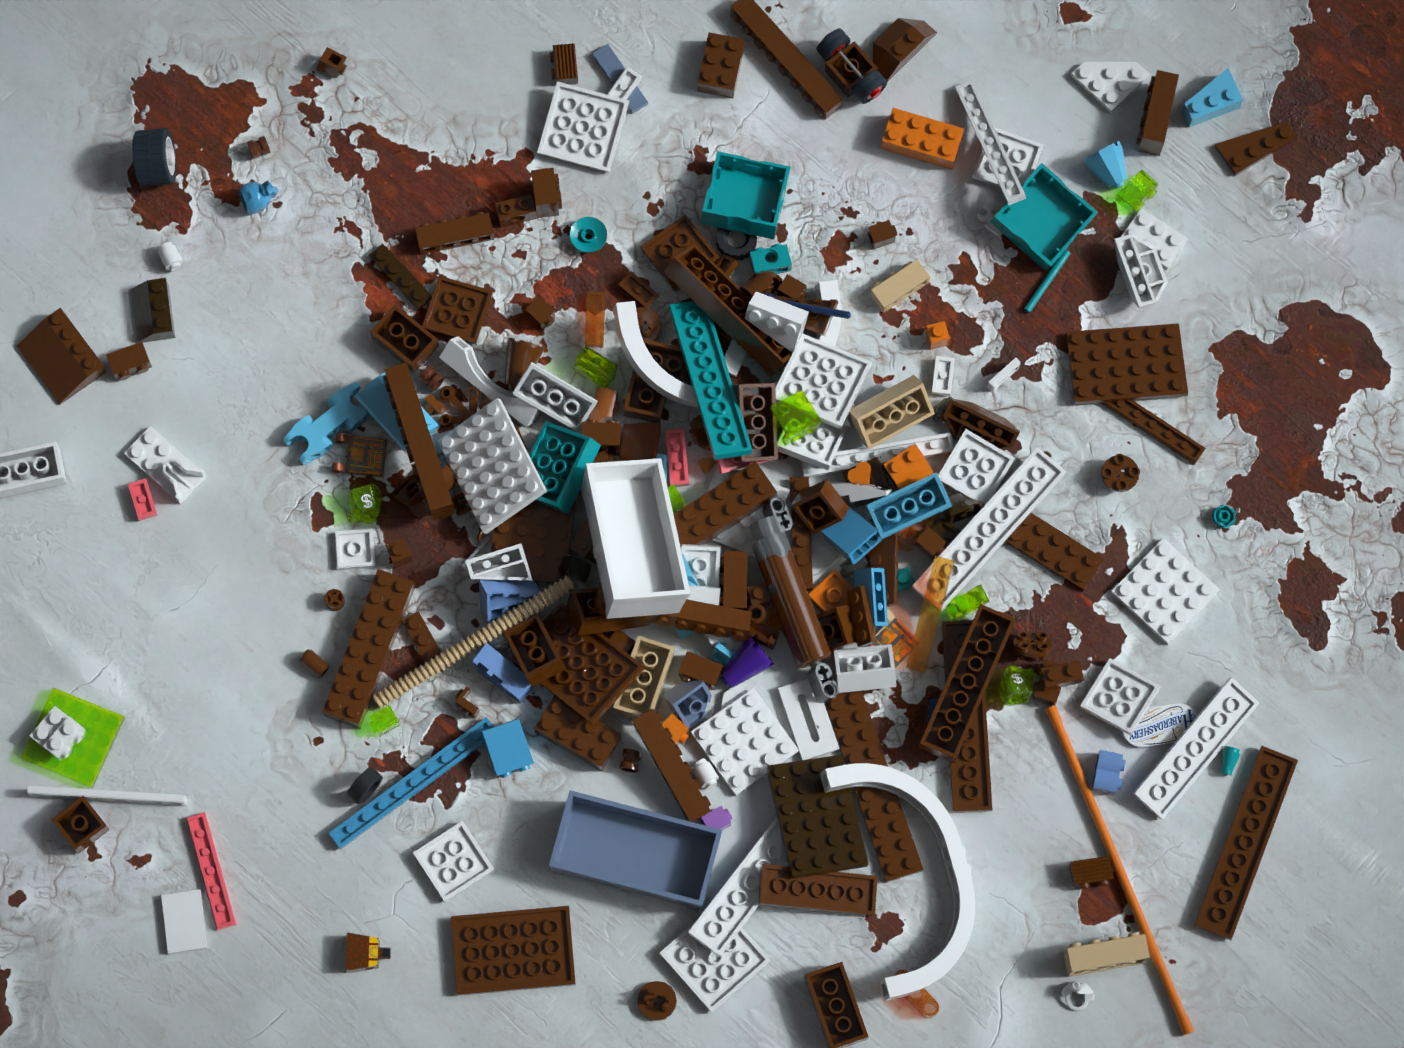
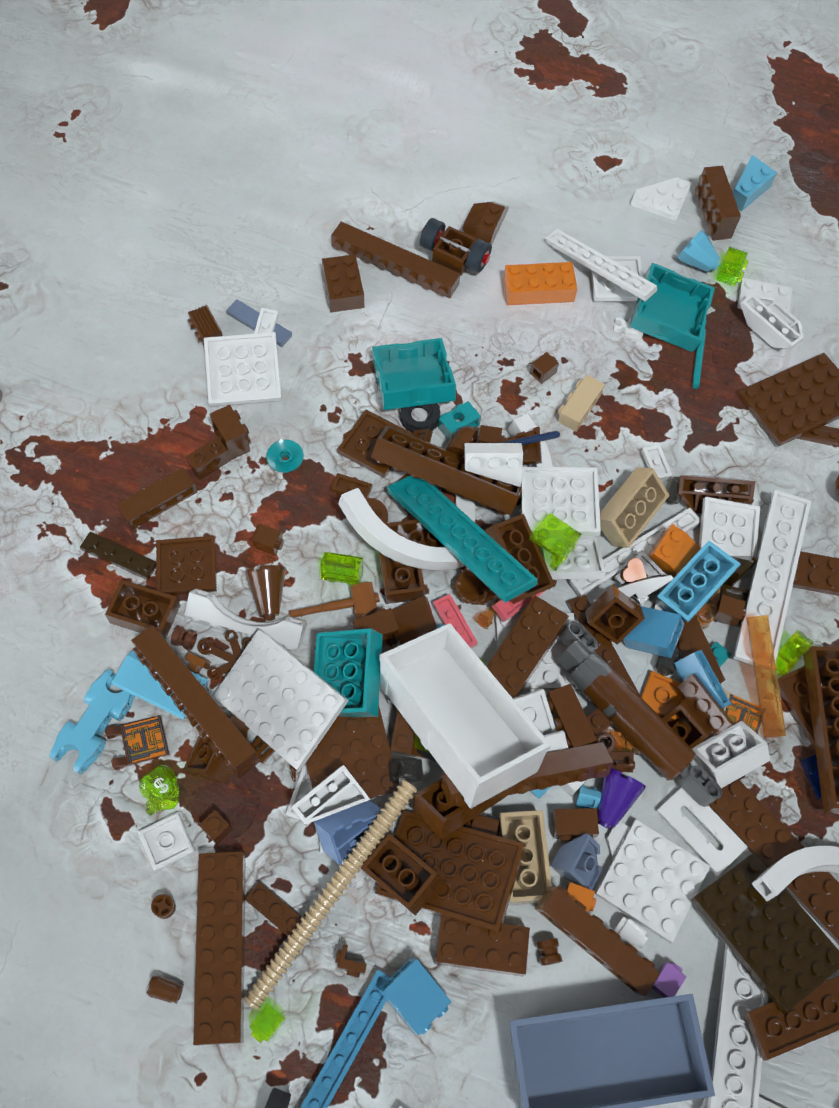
camera: 25 degrees left, 10 degrees down
medium blue wedge [472,643,533,703] -> none
white slope [512,362,598,432] -> none
clear orange tile [585,291,606,348] -> none
orange brick [925,321,950,350] -> none
white tile [987,358,1020,392] -> none
reddish brown wing [1214,122,1297,176] -> none

